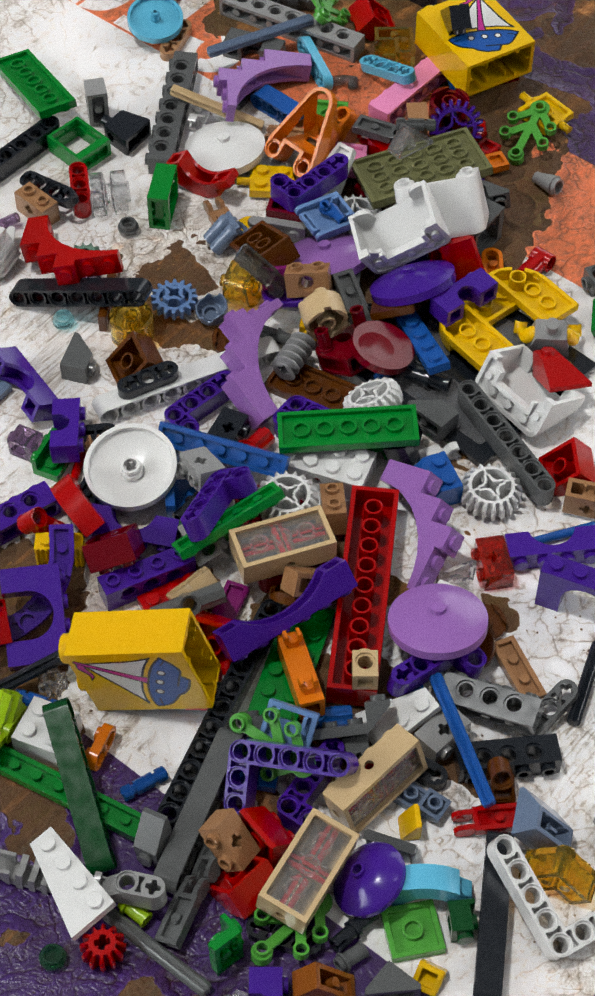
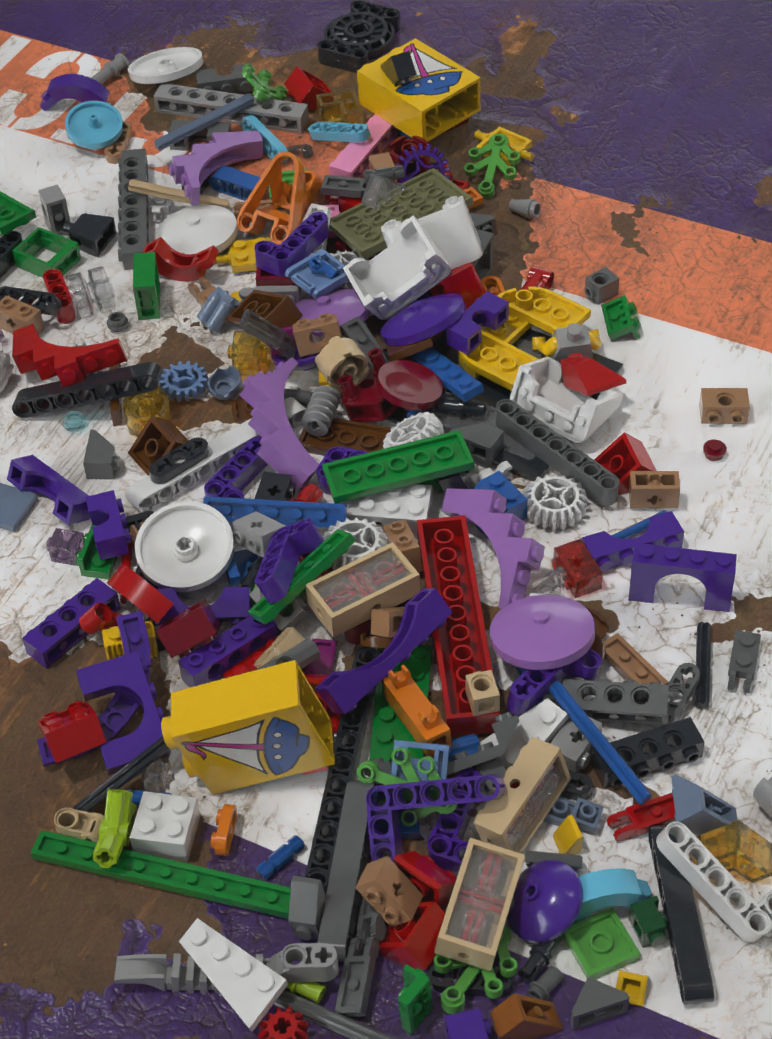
camera: 10 degrees left, 5 degrees down
dark green beam [42,697,117,877] -> none
reddish brown piece [487,756,516,804] -> none

